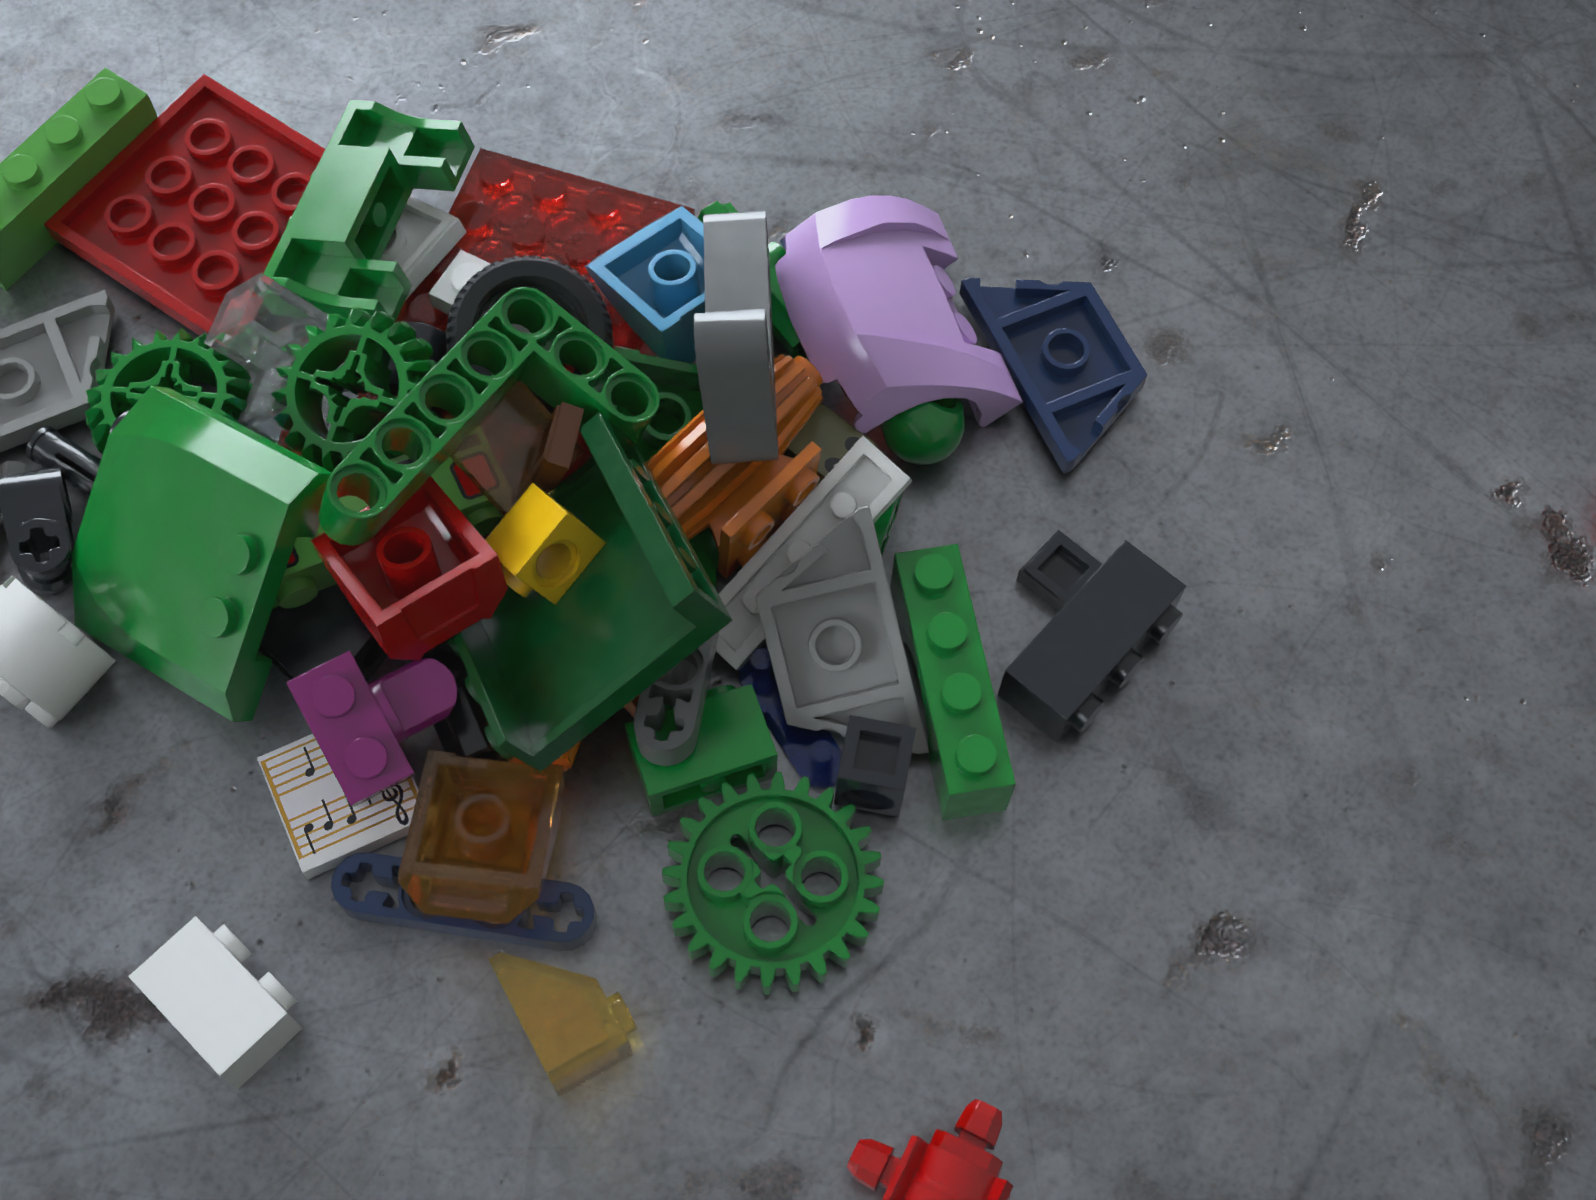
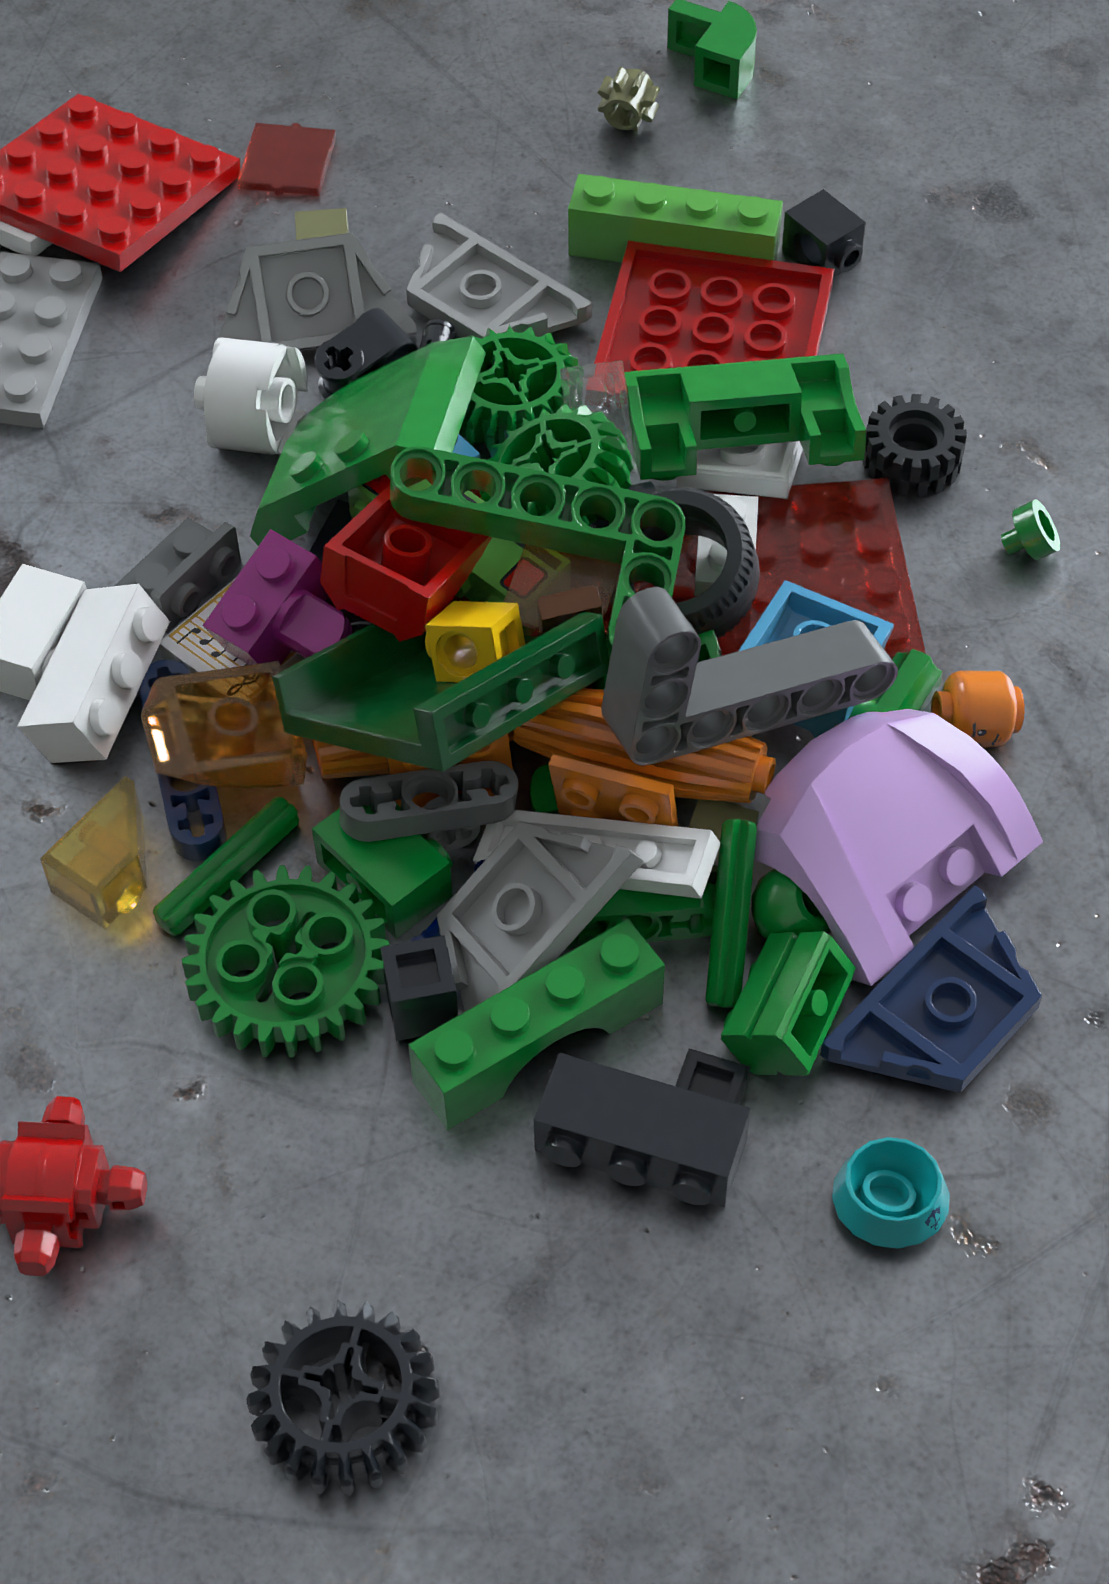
camera: 70 degrees right, 10 degrees down
none -> white brick [17,584,170,763]
none -> dark grey bracket [114,517,242,633]
none -> green axle [153,796,300,936]
none -> black gear [247,1299,440,1497]
none -> green axle [705,819,757,1008]
none -> green brick [721,931,856,1076]
none -> black brick [782,189,866,278]
none -> teal hat [832,1137,950,1249]
none -> black tyre [863,394,967,498]
none -> orange head [931,671,1025,748]
none -> green tile [1001,499,1060,561]

